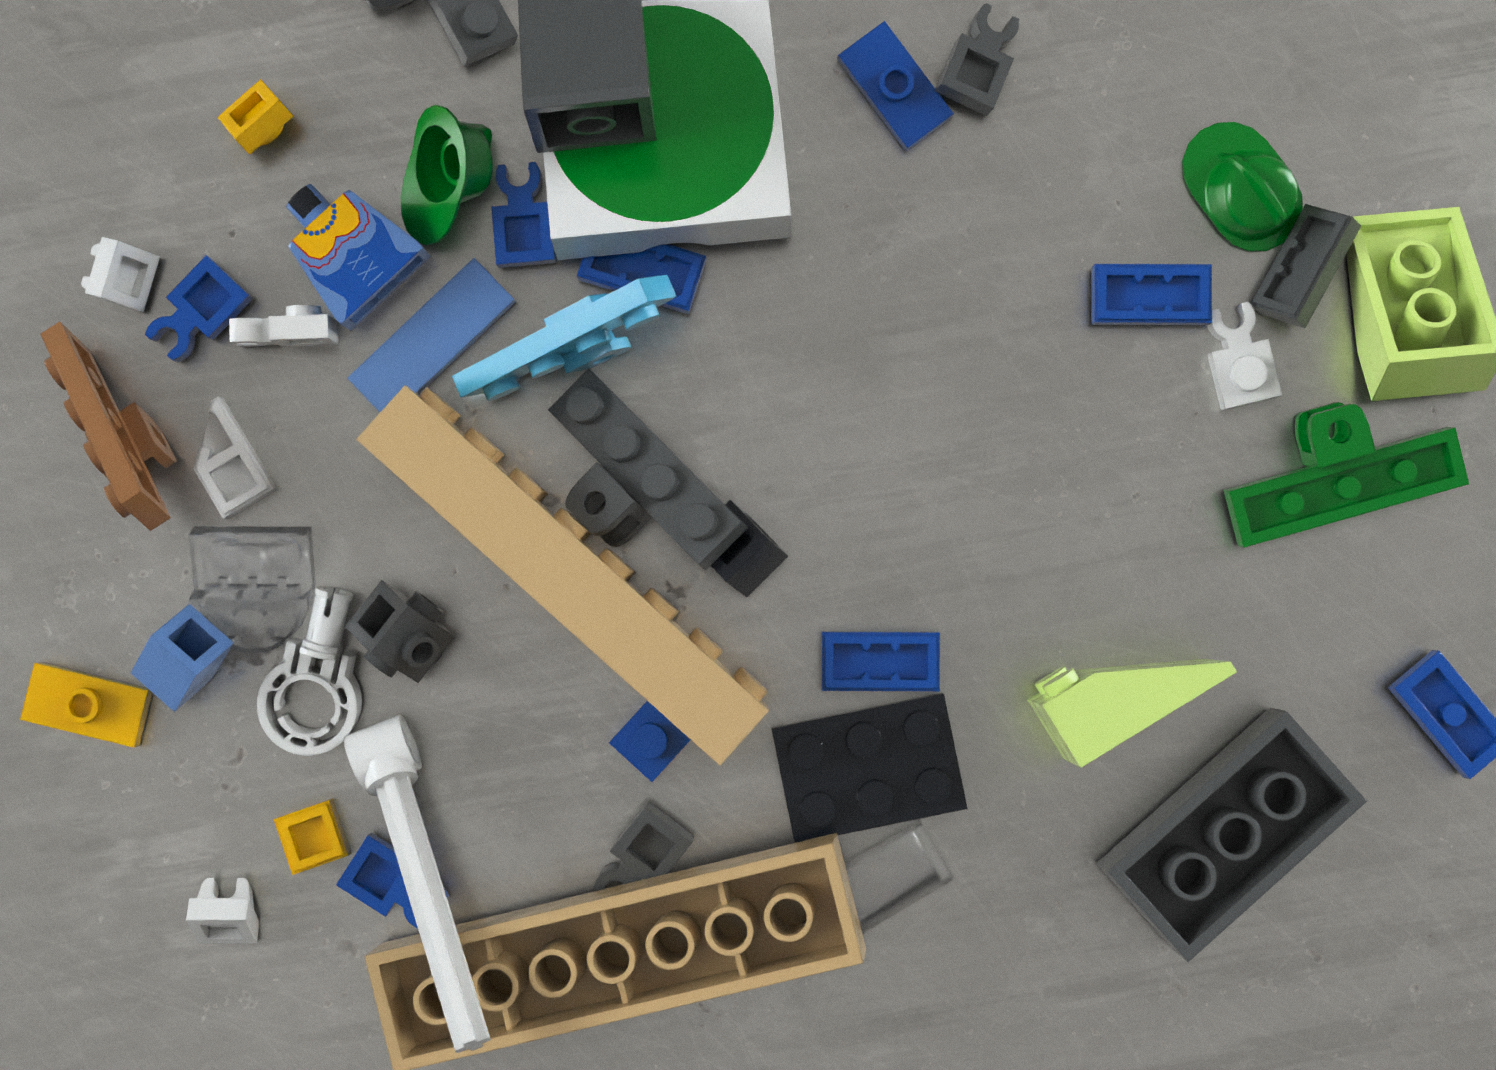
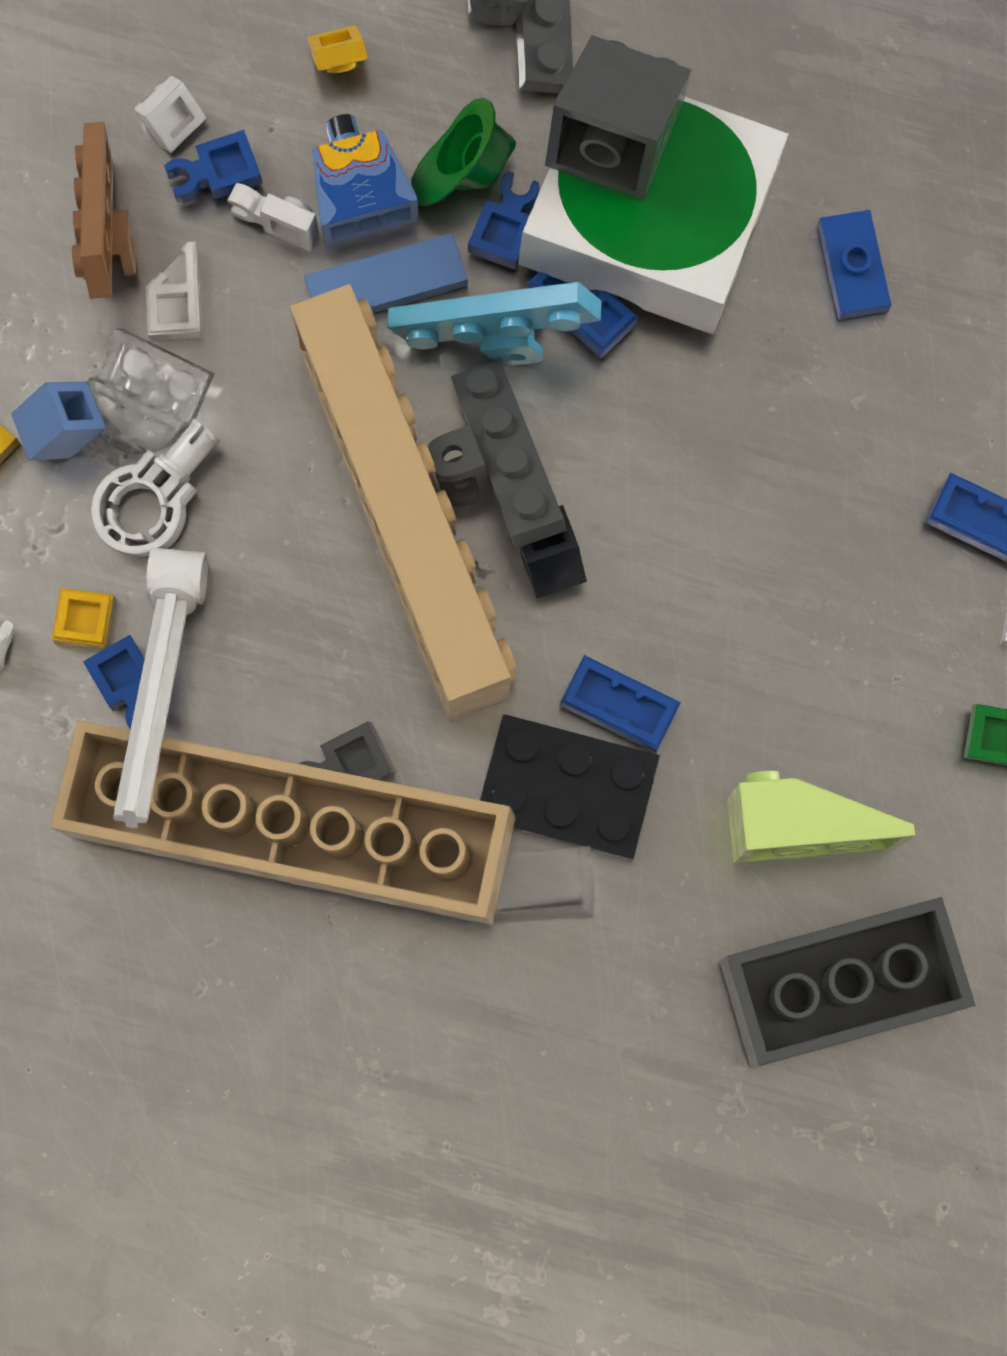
camera: 25 degrees right, 10 degrees down
dark grey brick [345,580,455,683] -> none
blue plate [609,701,691,782] -> none
dark grey plate [935,3,1019,116] -> none

